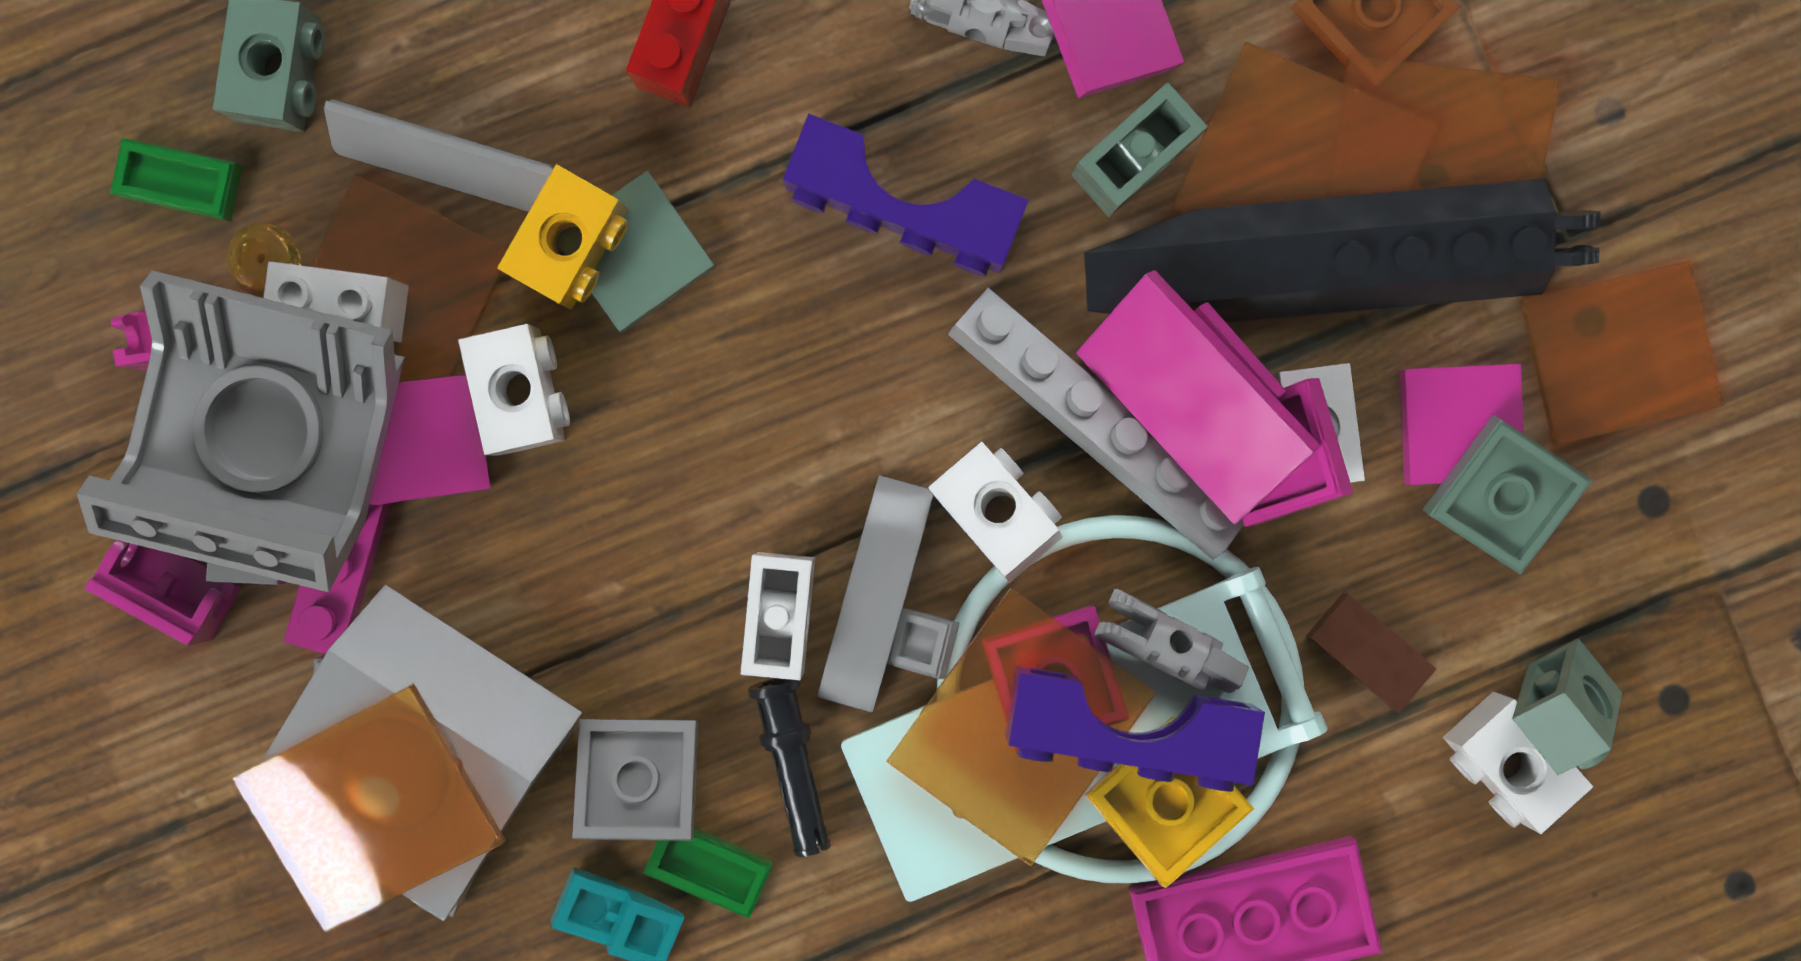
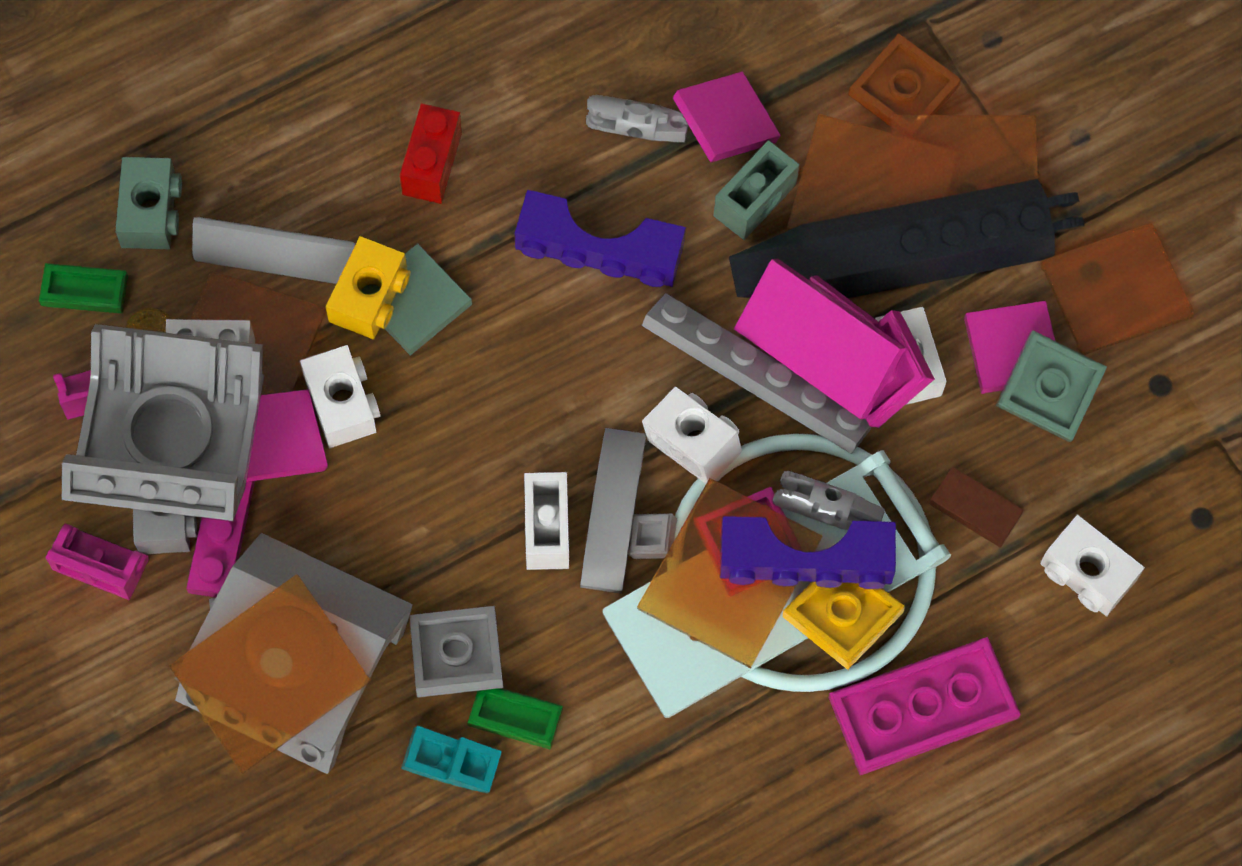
camera: 10 degrees left, 20 degrees down
black pin [748,678,831,857] -> none
sand green brick [1512,638,1622,775] -> none

